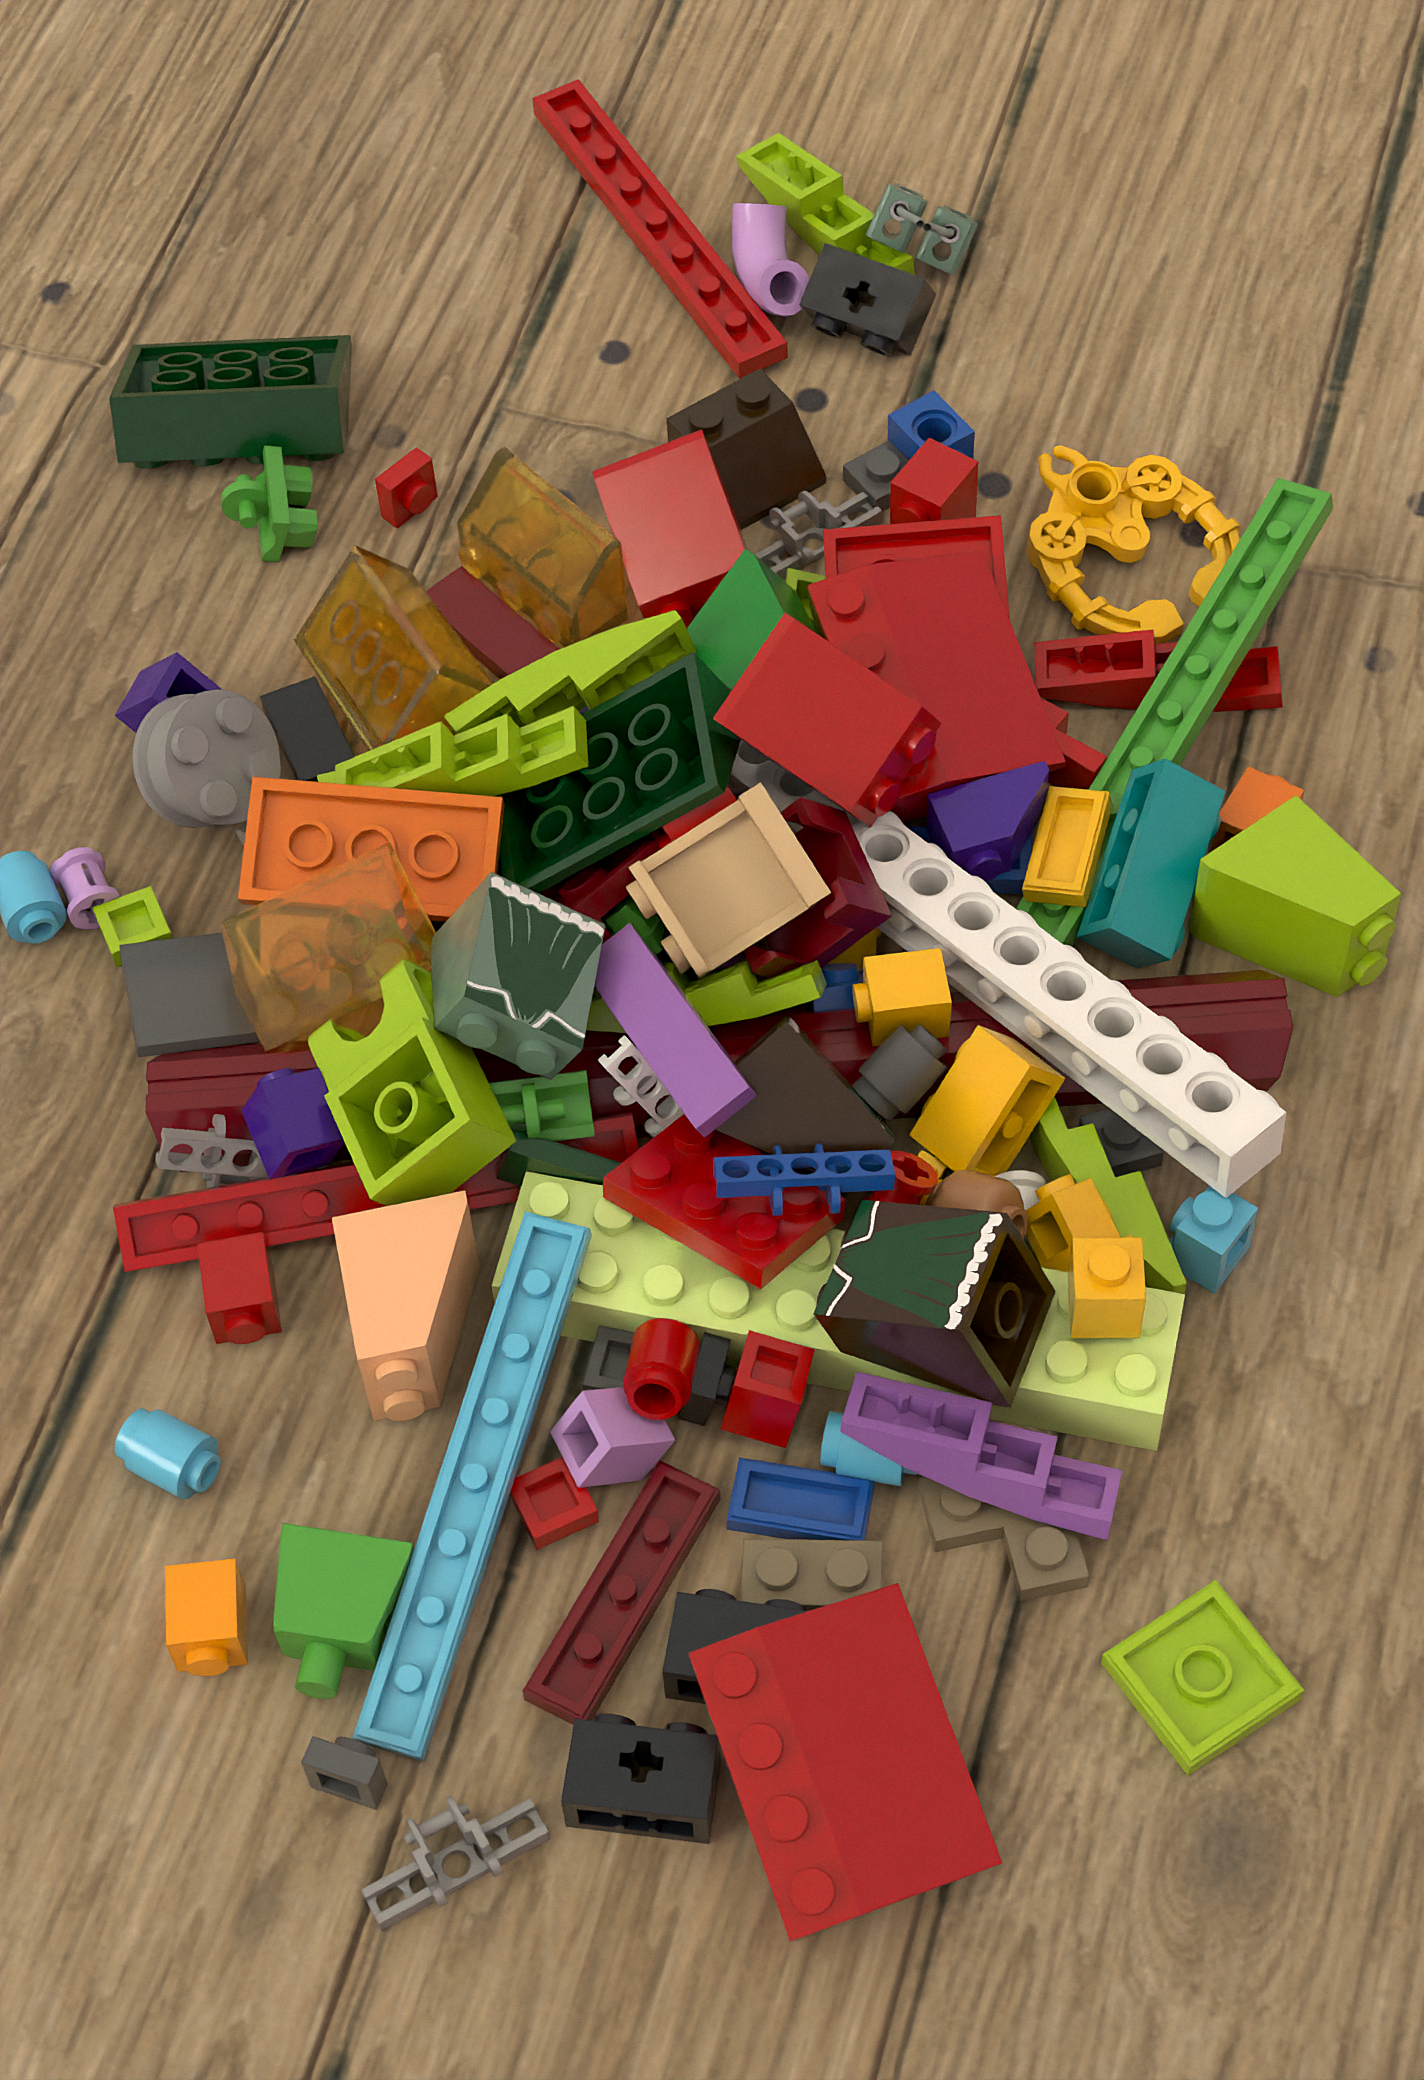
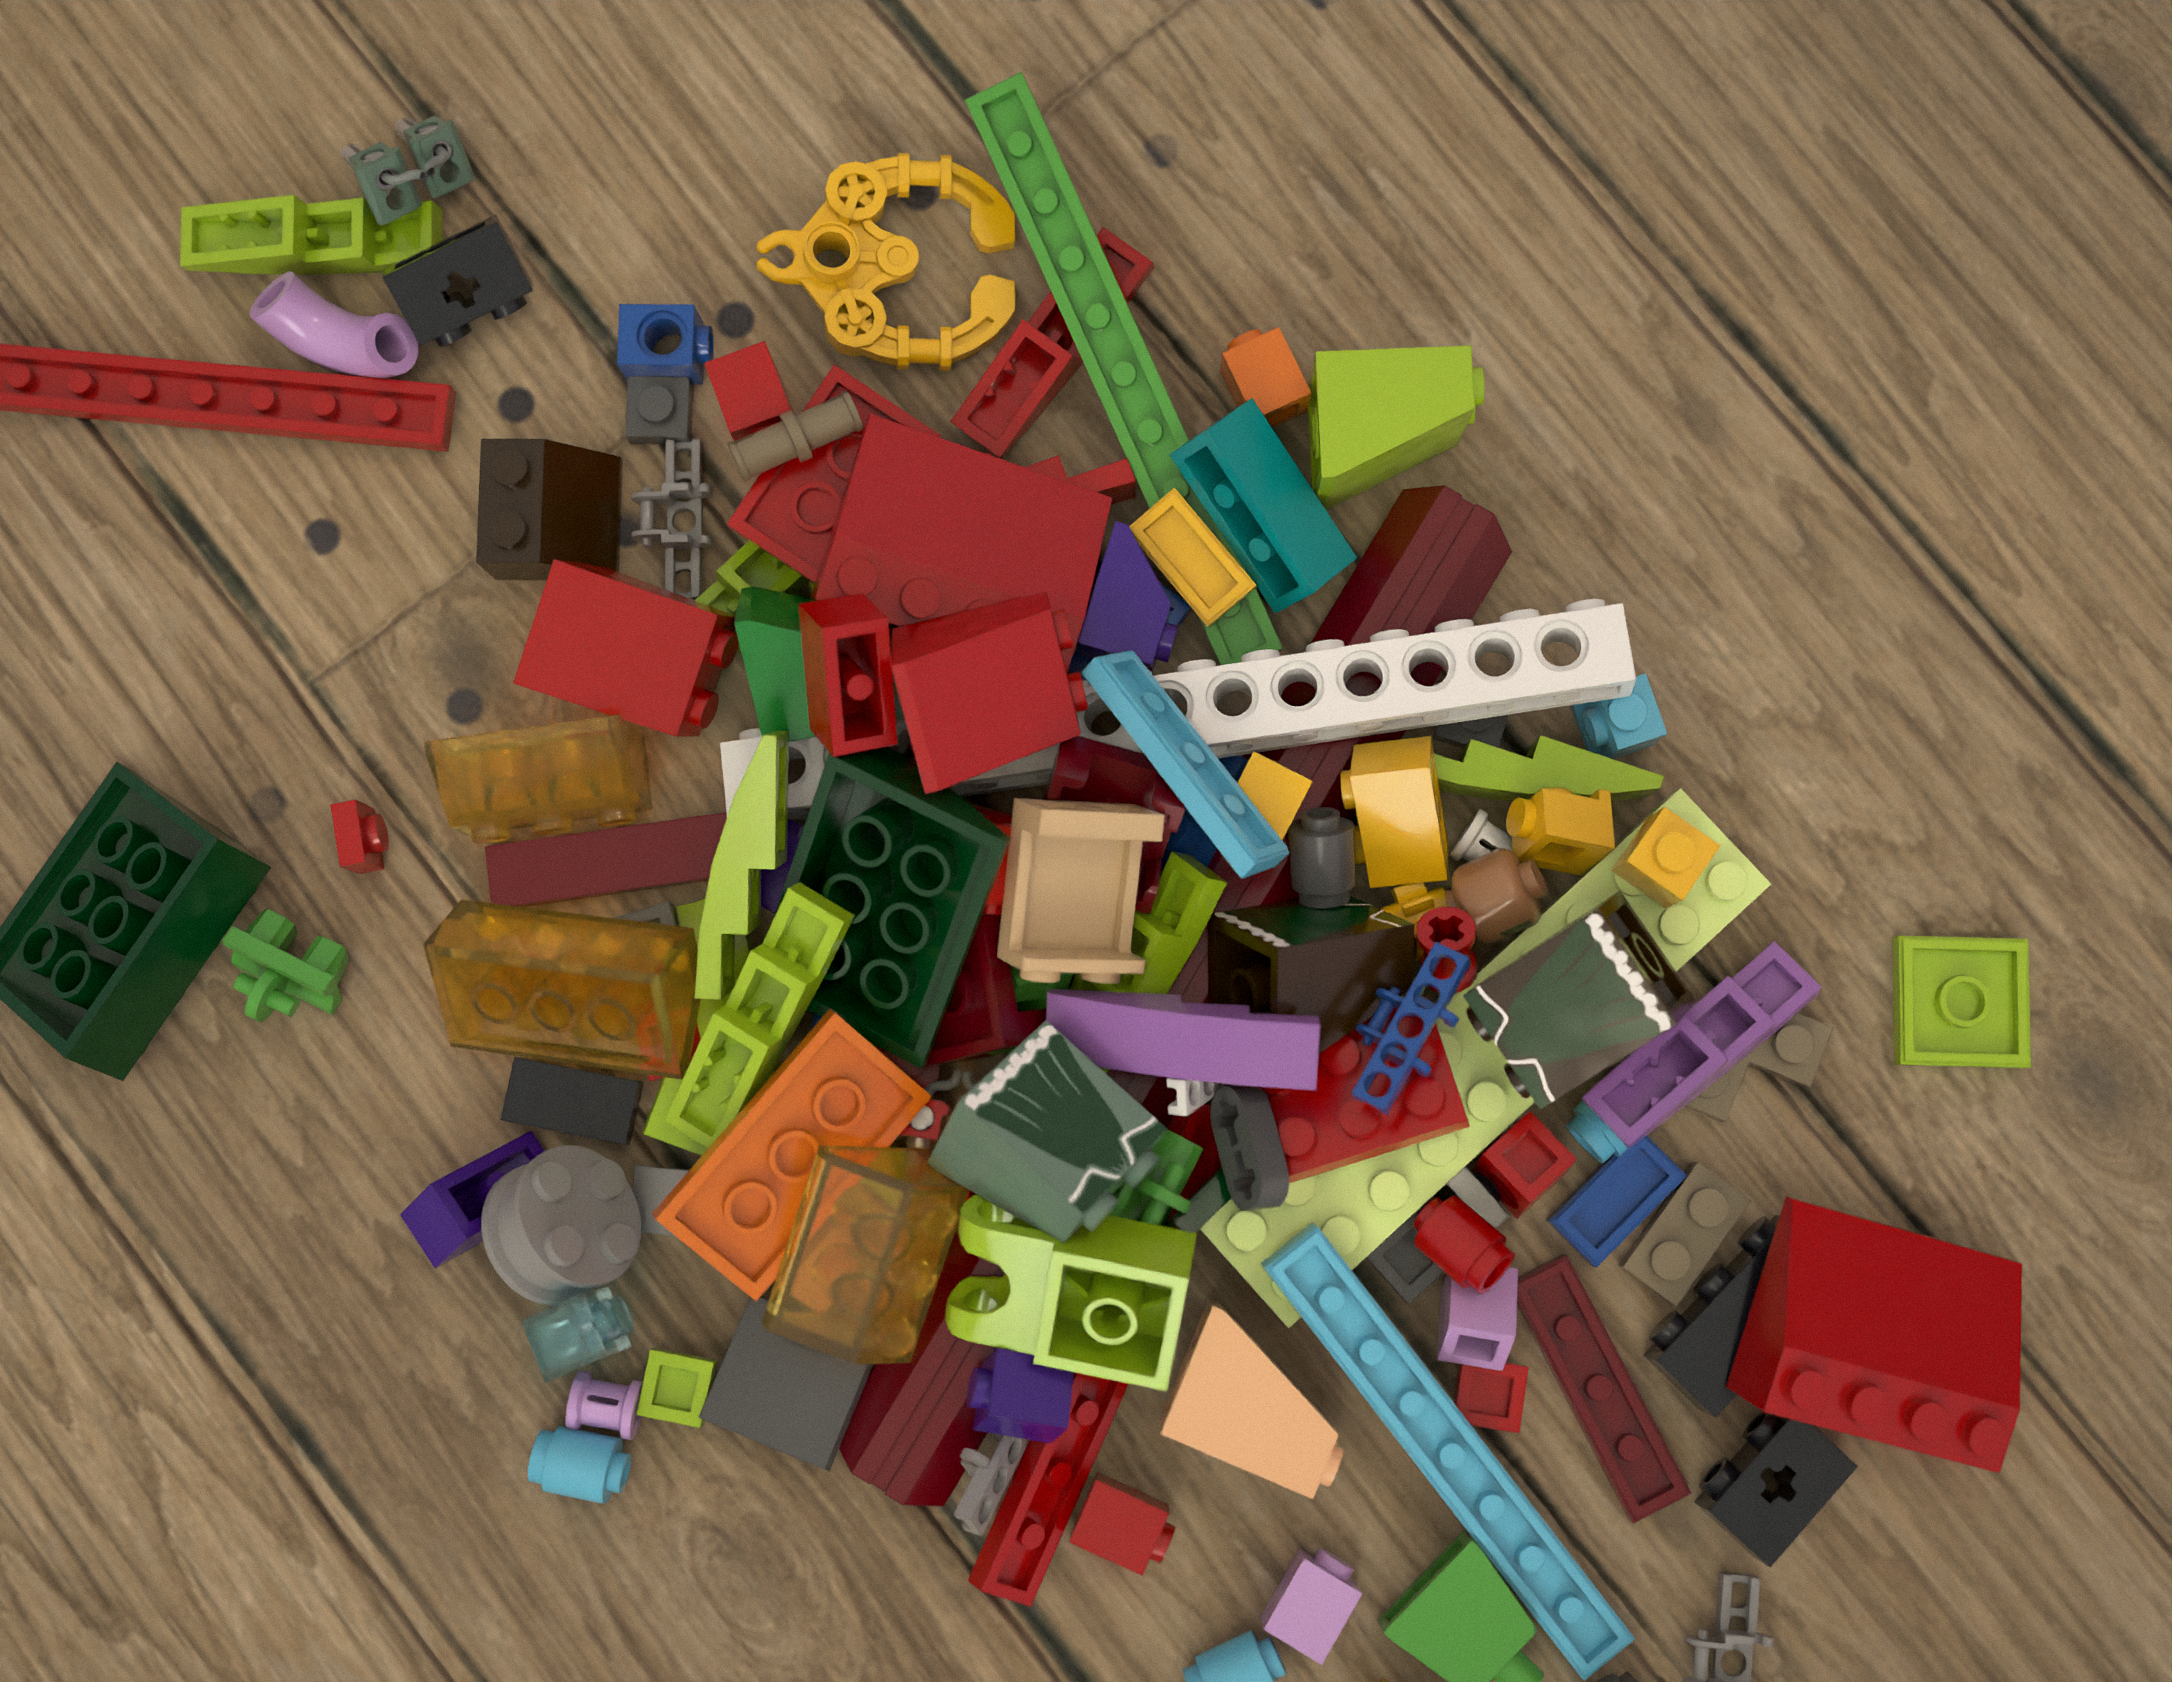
camera: 50 degrees left, 25 degrees up
none -> clear light blue slope [521,1287,634,1383]
none -> dark tan pin [727,391,864,482]
none -> red brick [798,593,898,757]
none -> medium azure tile [1081,650,1290,879]
none -> dark grey beam [1210,1085,1289,1211]
none -> lavender brick [1260,1548,1362,1665]

